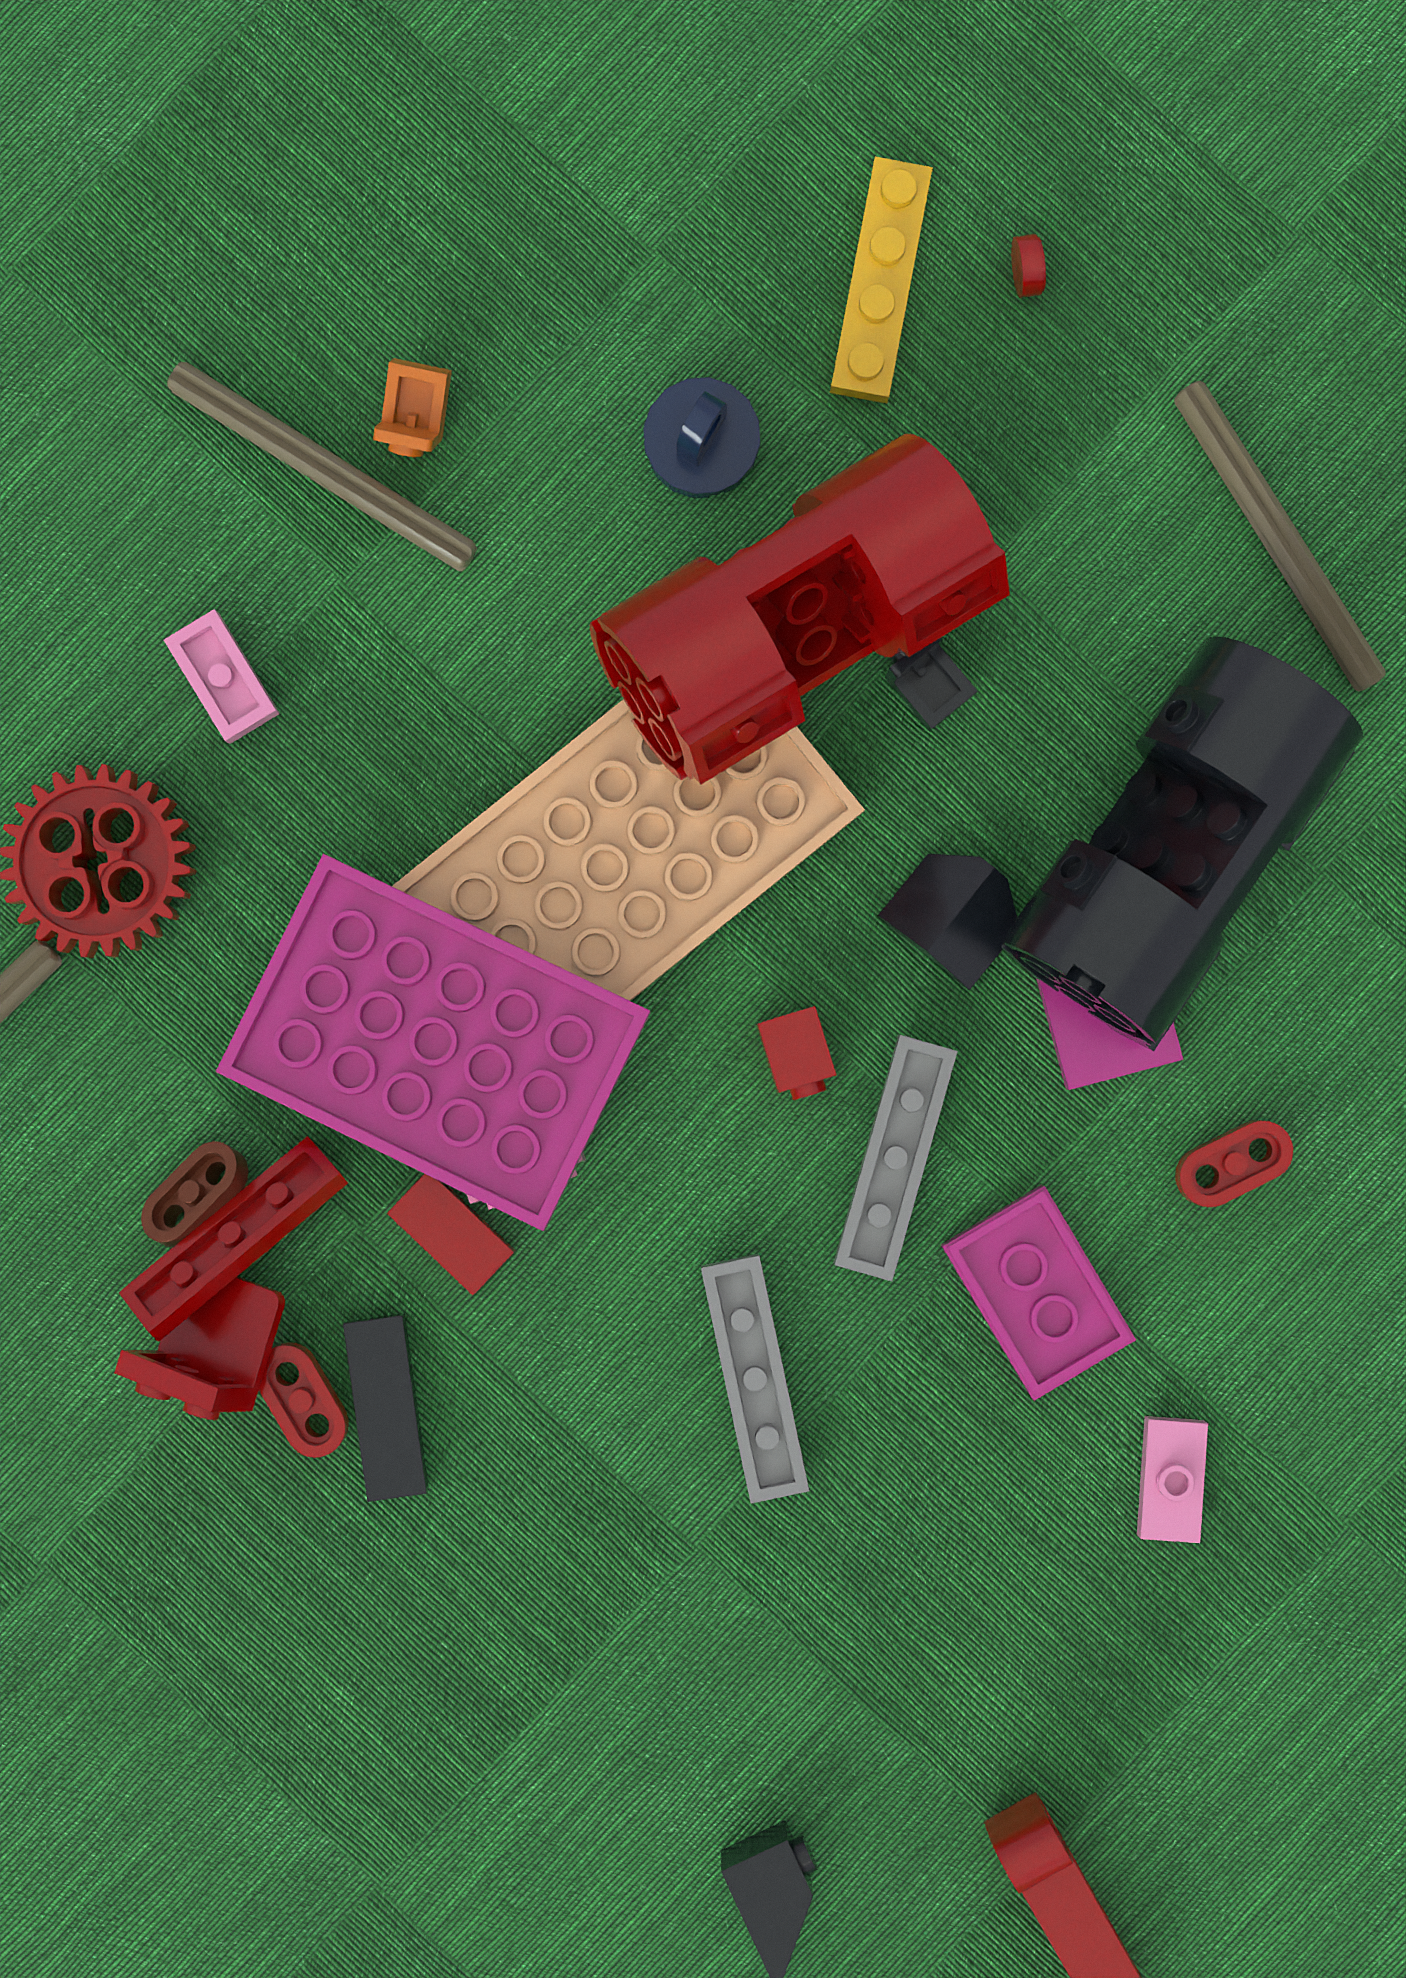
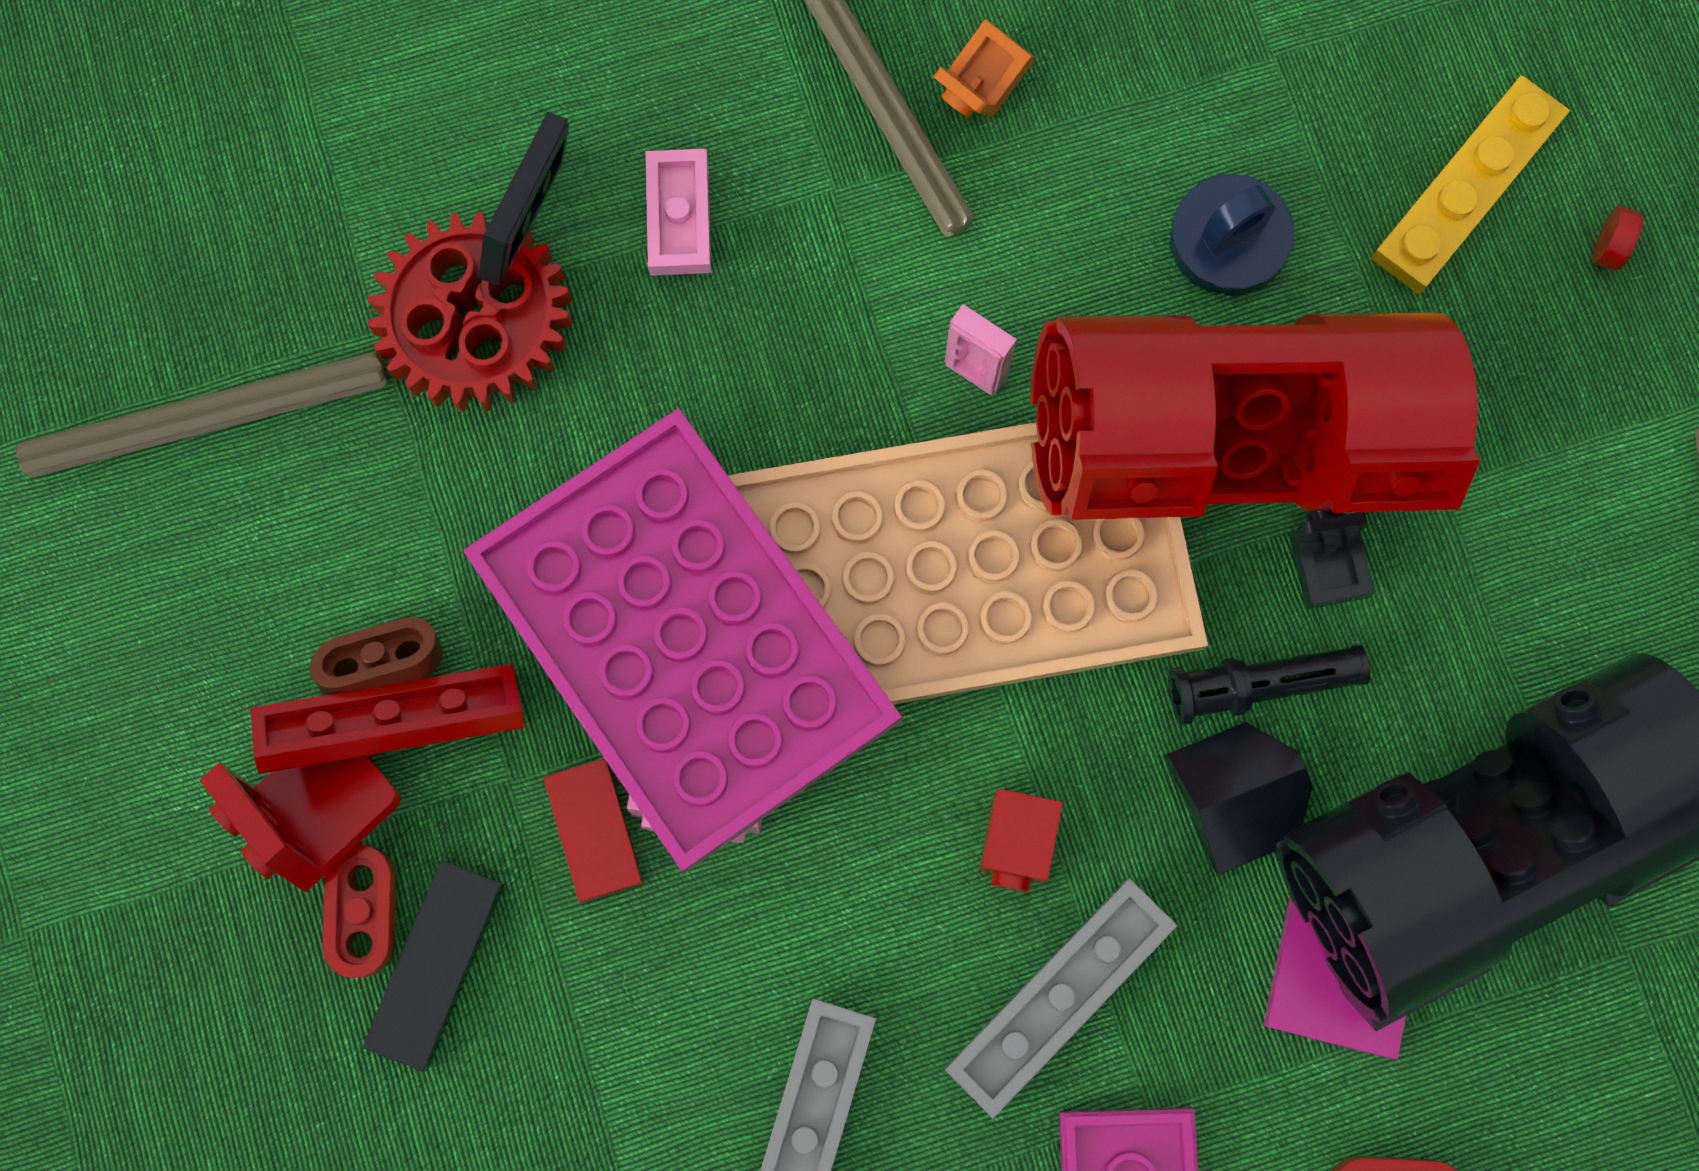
camera: 30 degrees right, 10 degrees down
none -> black tile [478,112,569,286]
none -> bright pink plate [944,304,1017,395]
none -> black pin [1168,645,1370,726]

